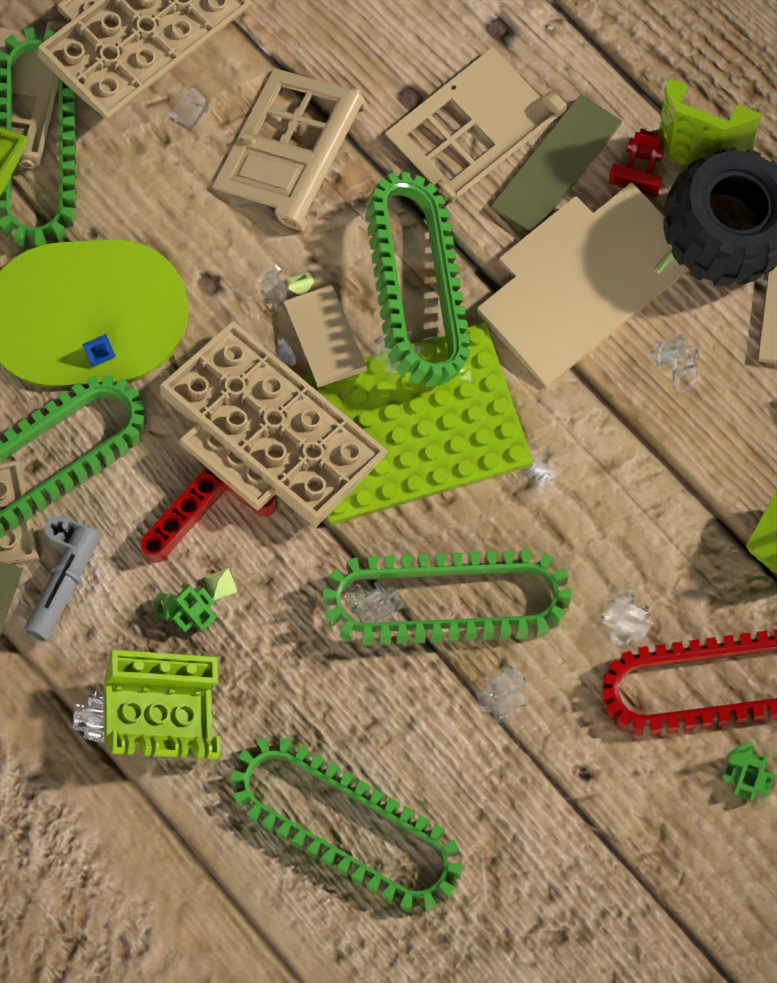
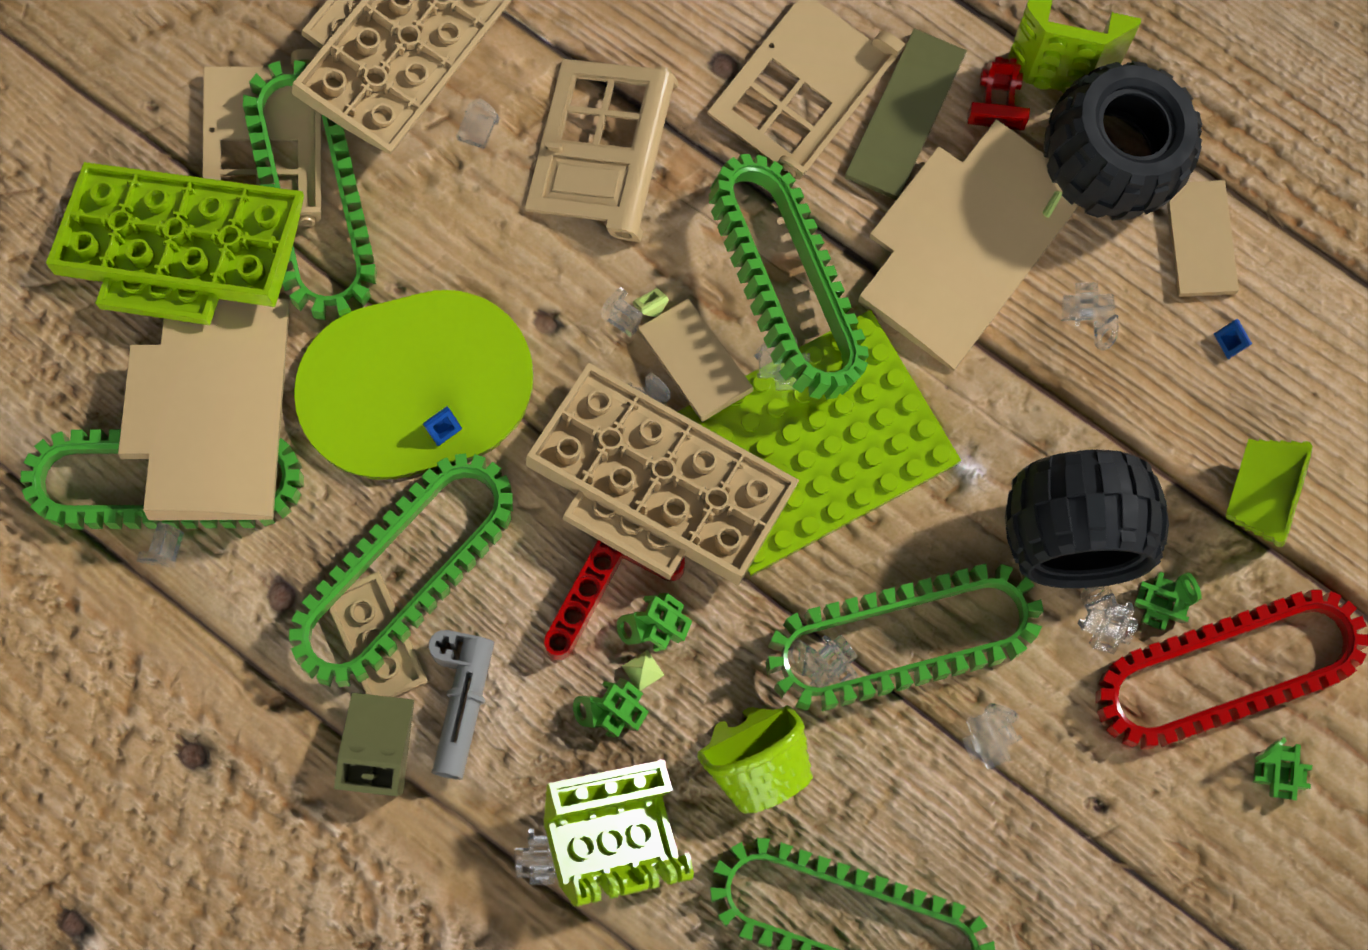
camera: 20 degrees left, 5 degrees up
none -> bright green piece [617,593,692,652]
none -> lime piece [697,705,813,814]
none -> black tyre [1005,450,1169,589]
none -> bright green piece [1134,572,1202,631]

